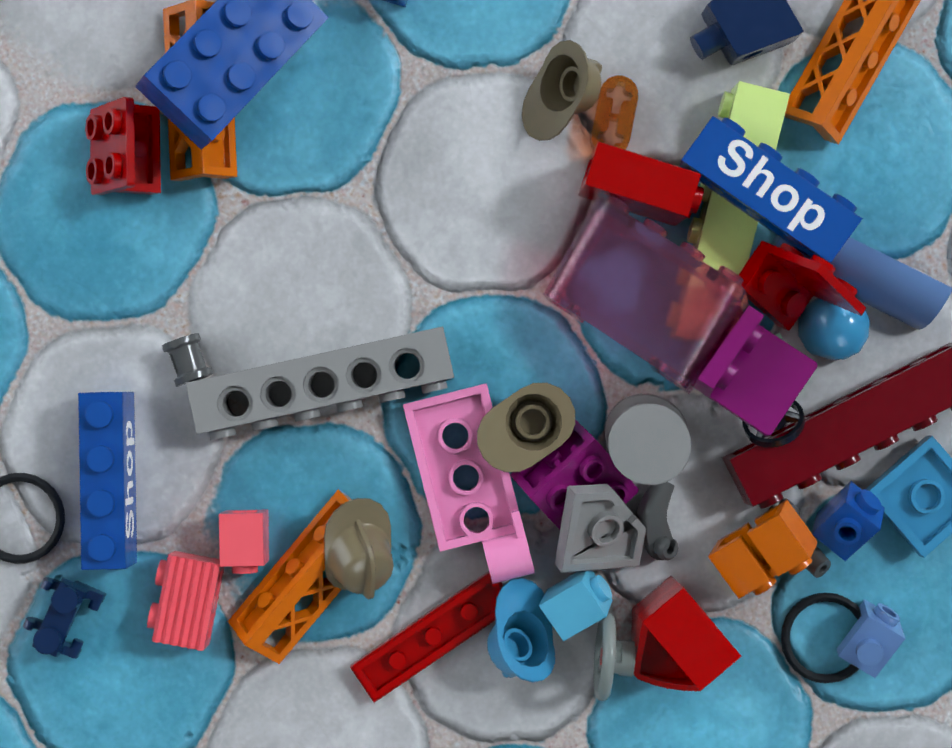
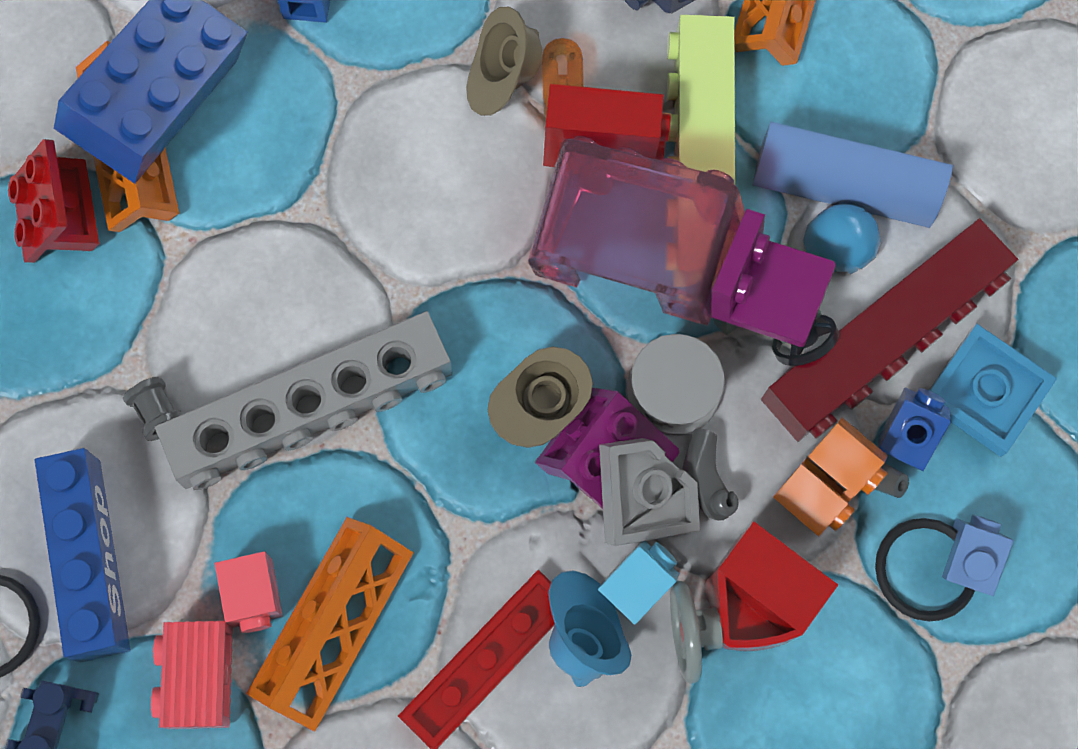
camera: 15 degrees left, 15 degrees down
dark tan piece [324,498,394,599] -> none
bright pink hinge [403,383,535,584] -> none
blue brick [679,116,863,263] -> none
red bracket [733,241,866,331] -> none

